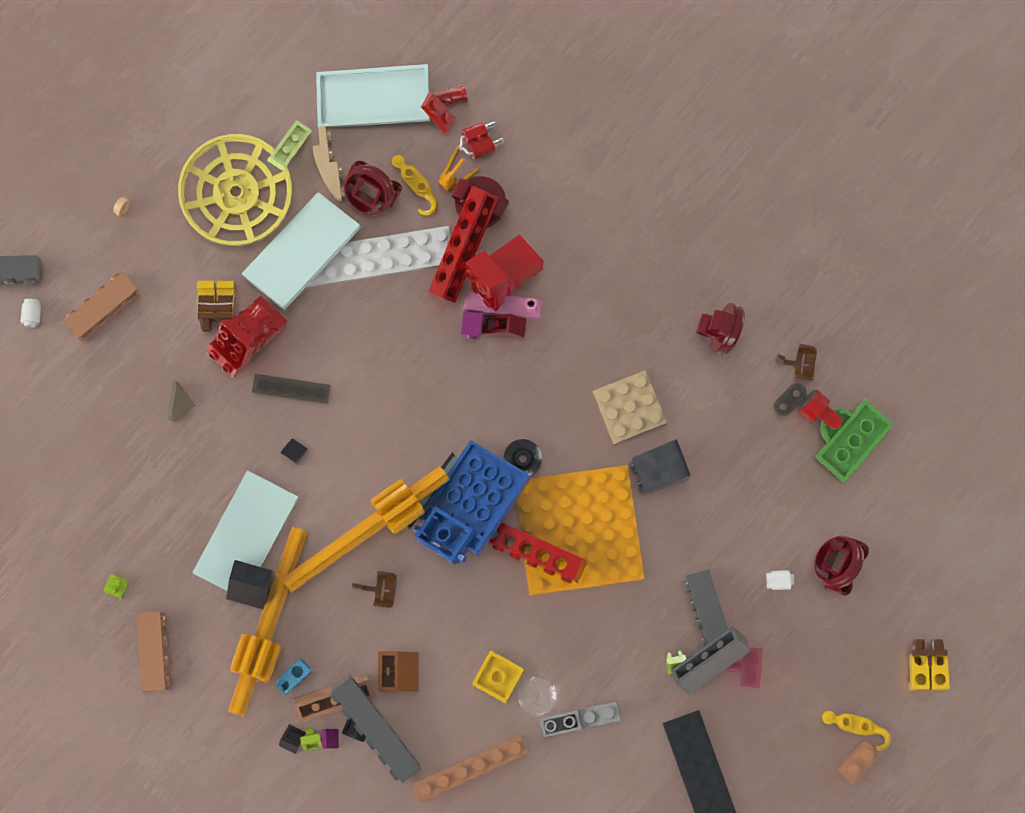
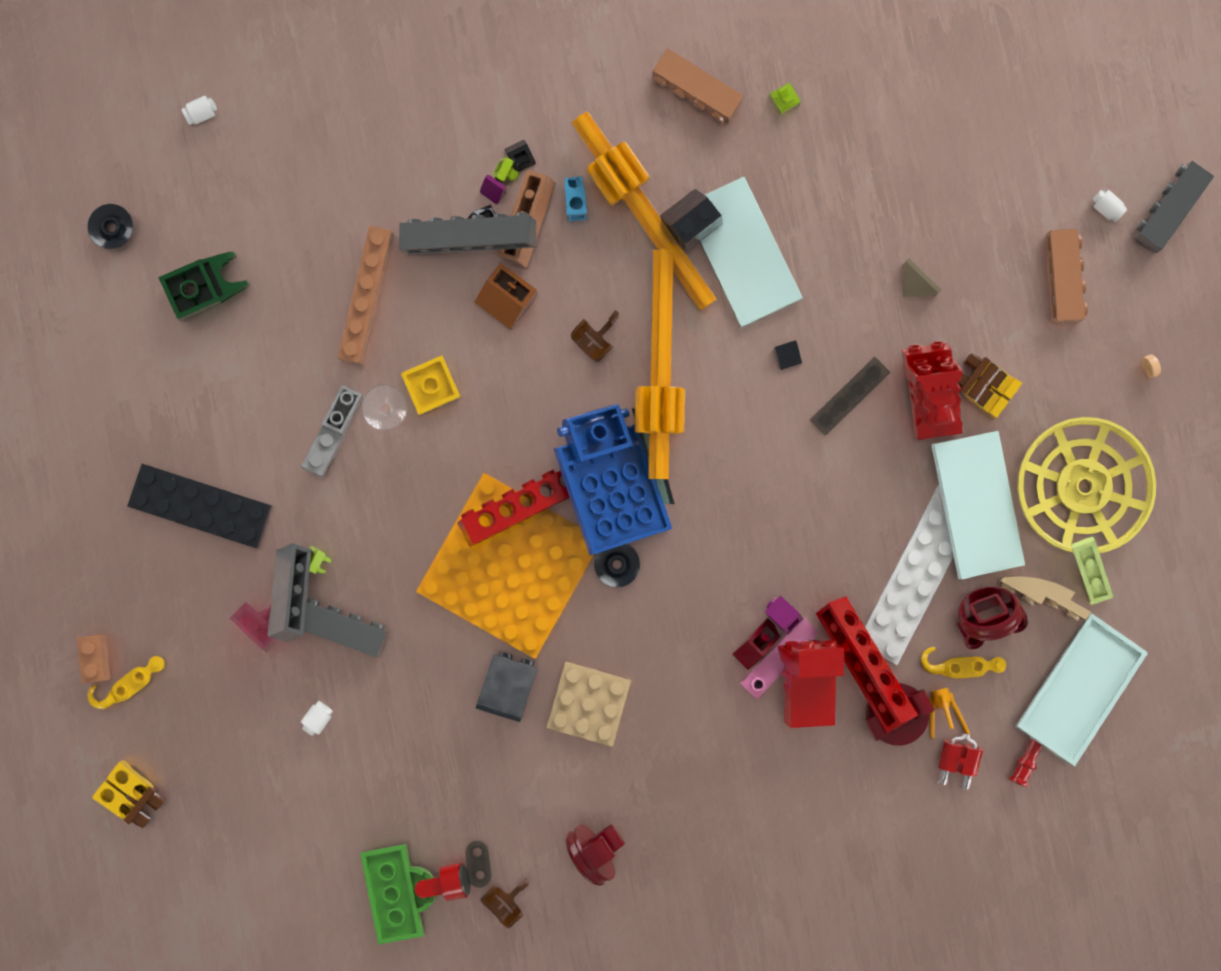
camera: 130 degrees right, 5 degrees up
red plate [421,92,456,133] -> none
dark red piece [814,536,869,596] -> none

